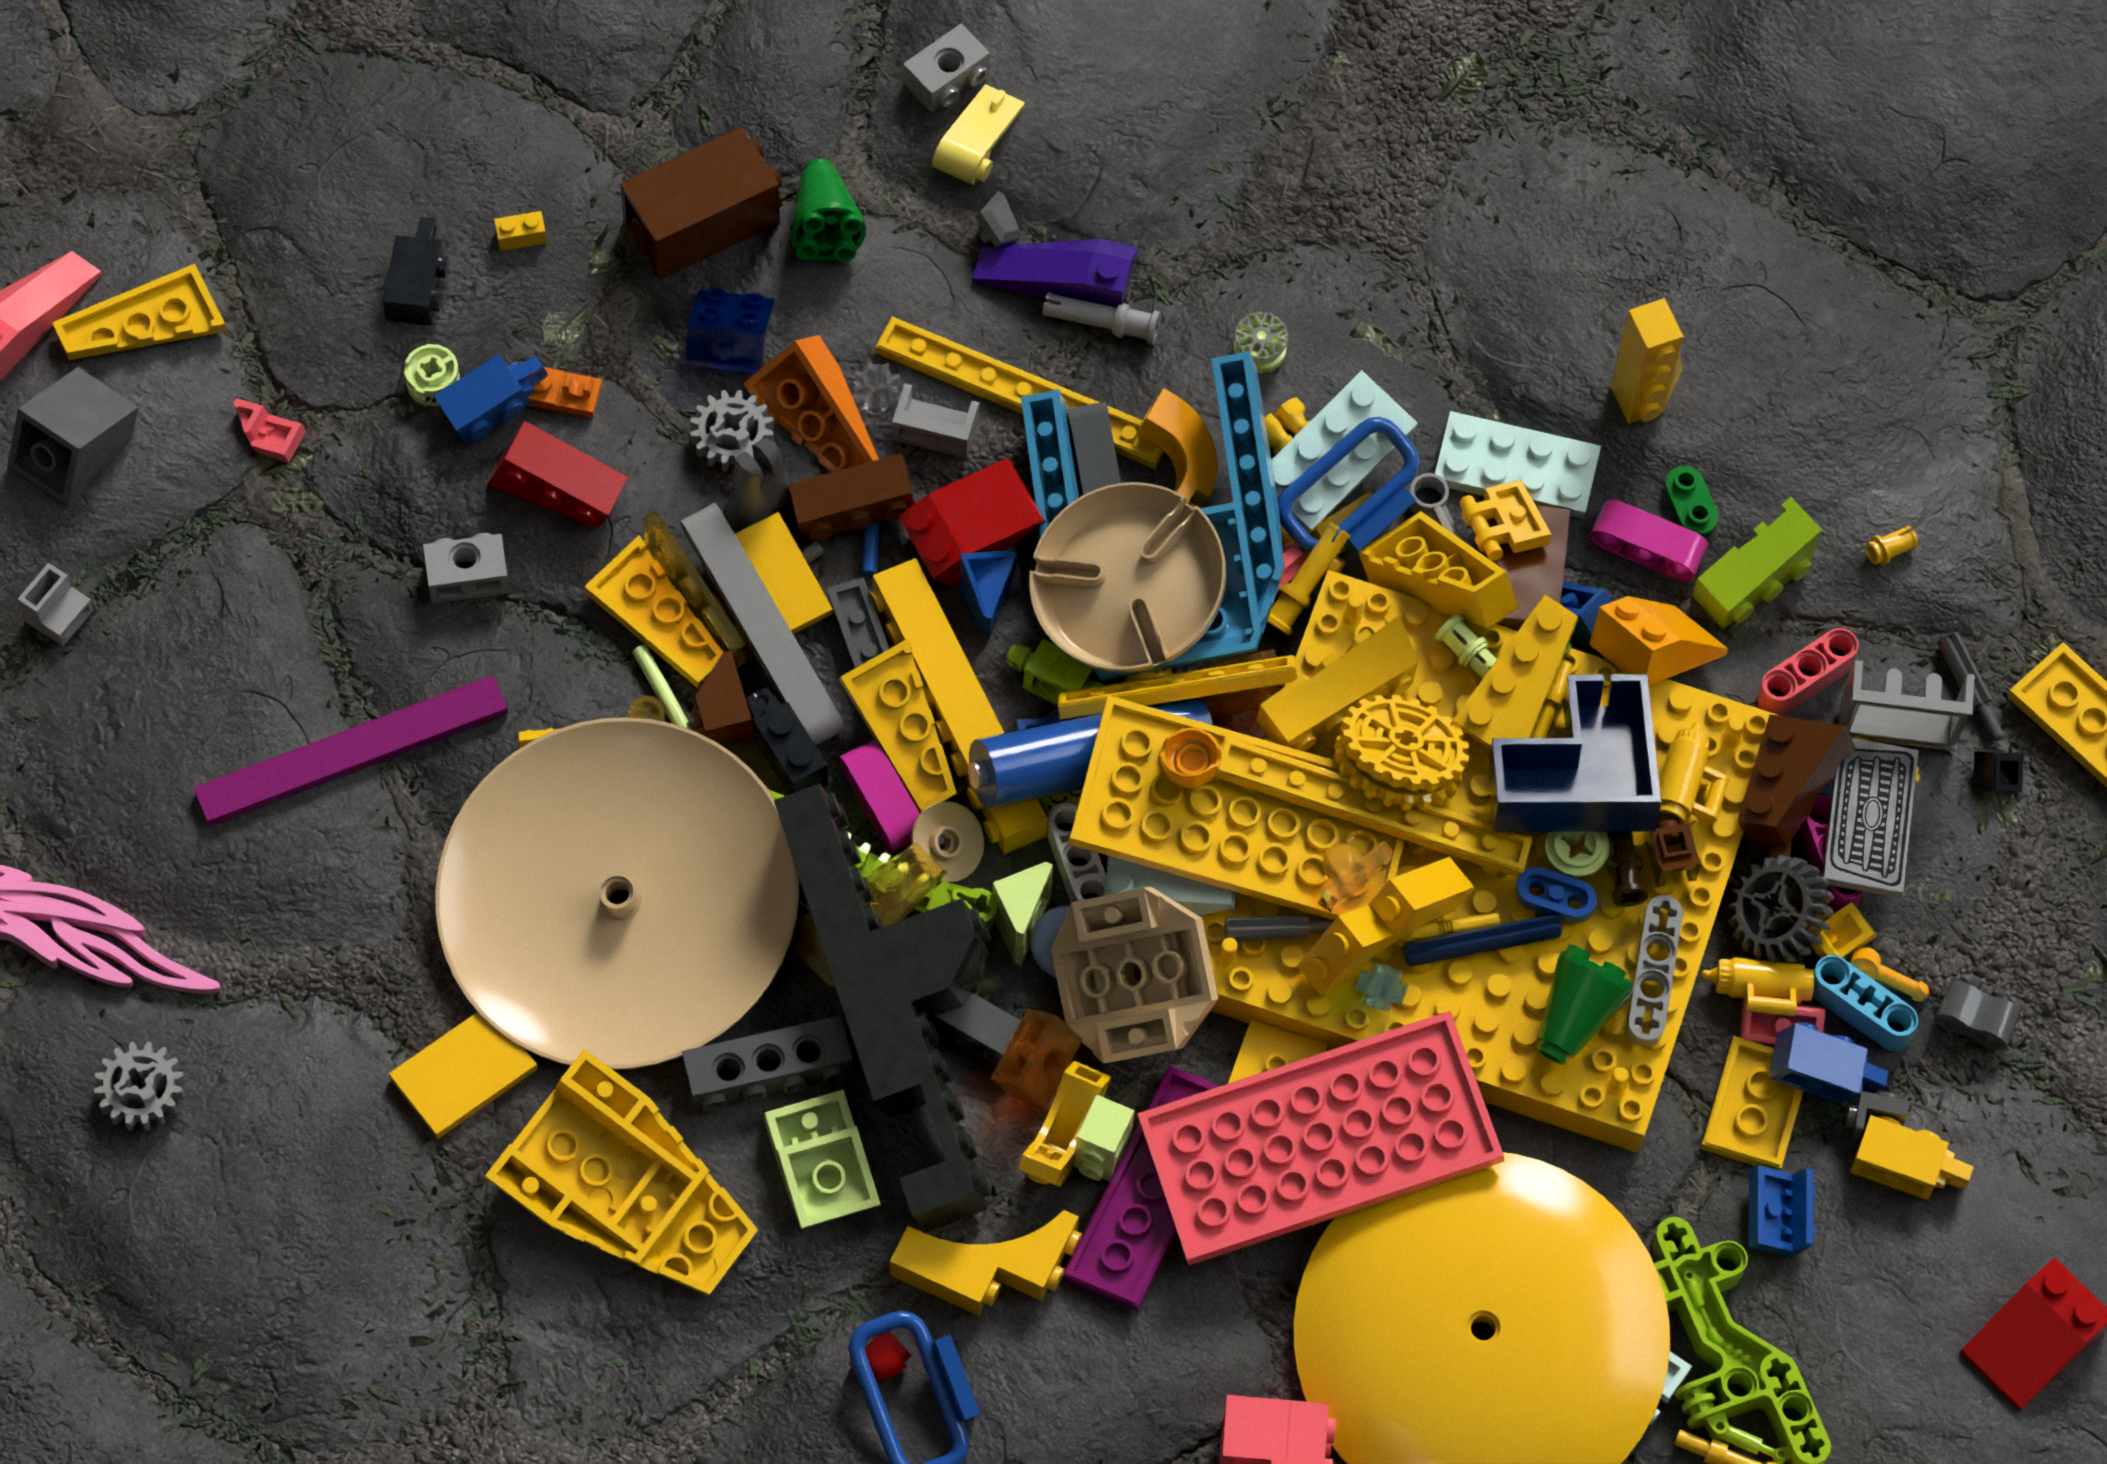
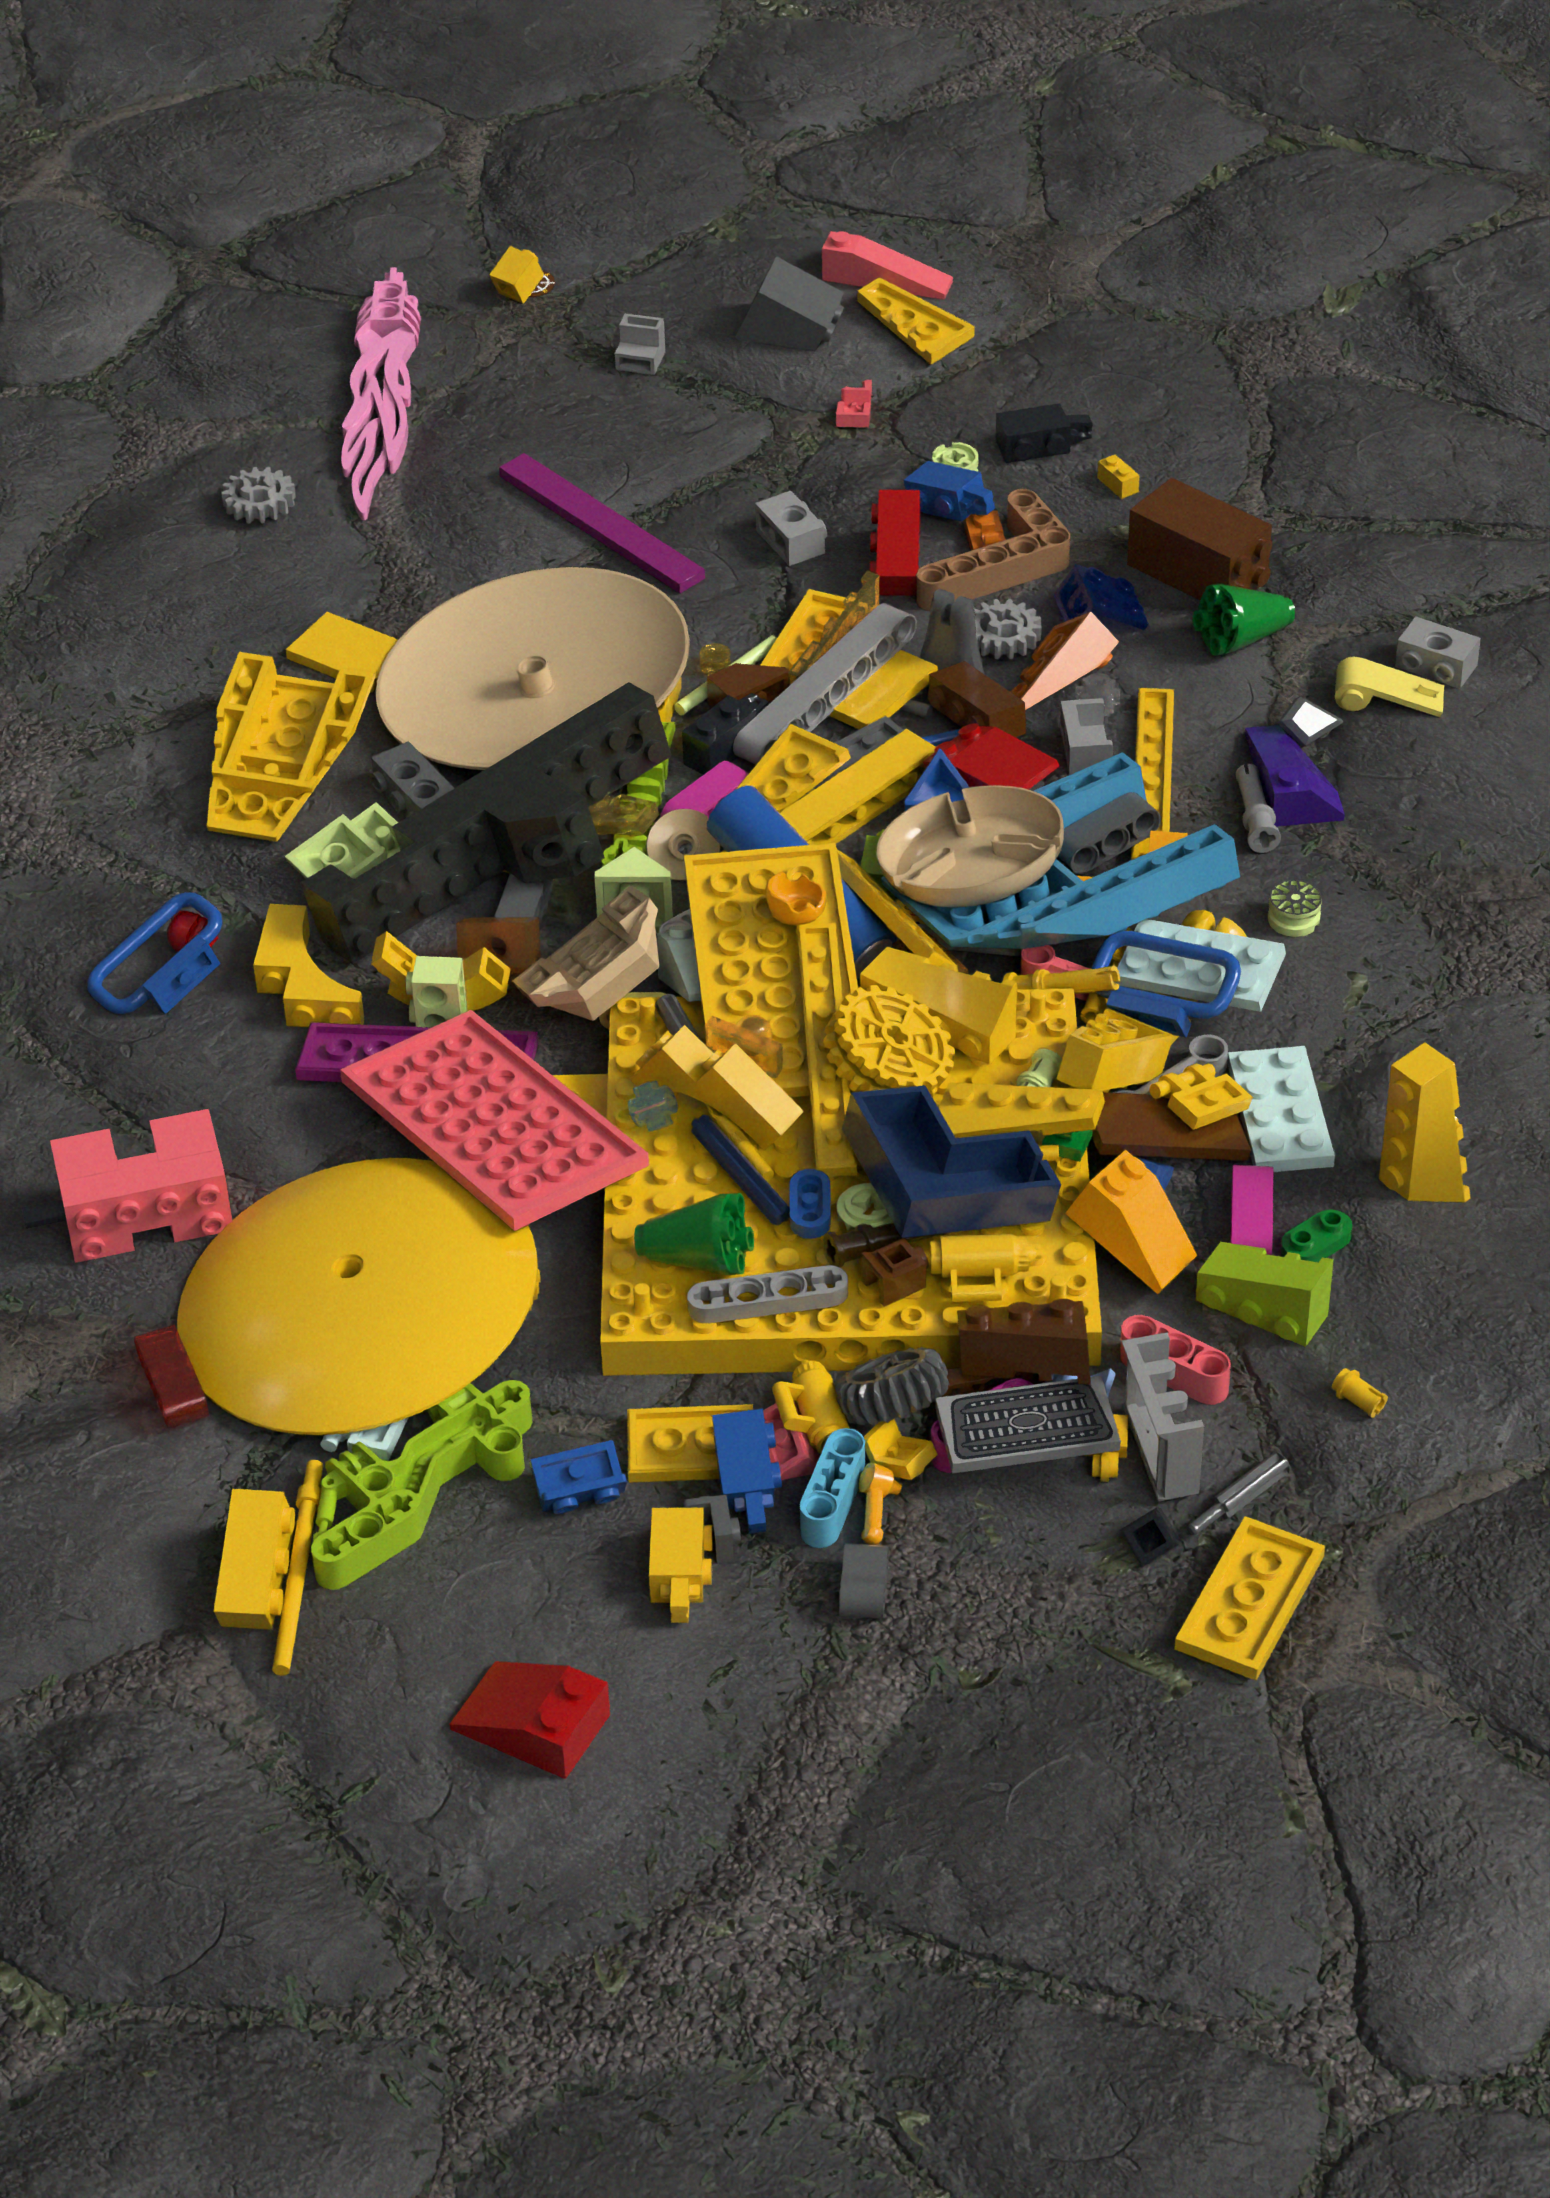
camera: 75 degrees right, 20 degrees down
none -> medium nougat beam [916,489,1070,611]

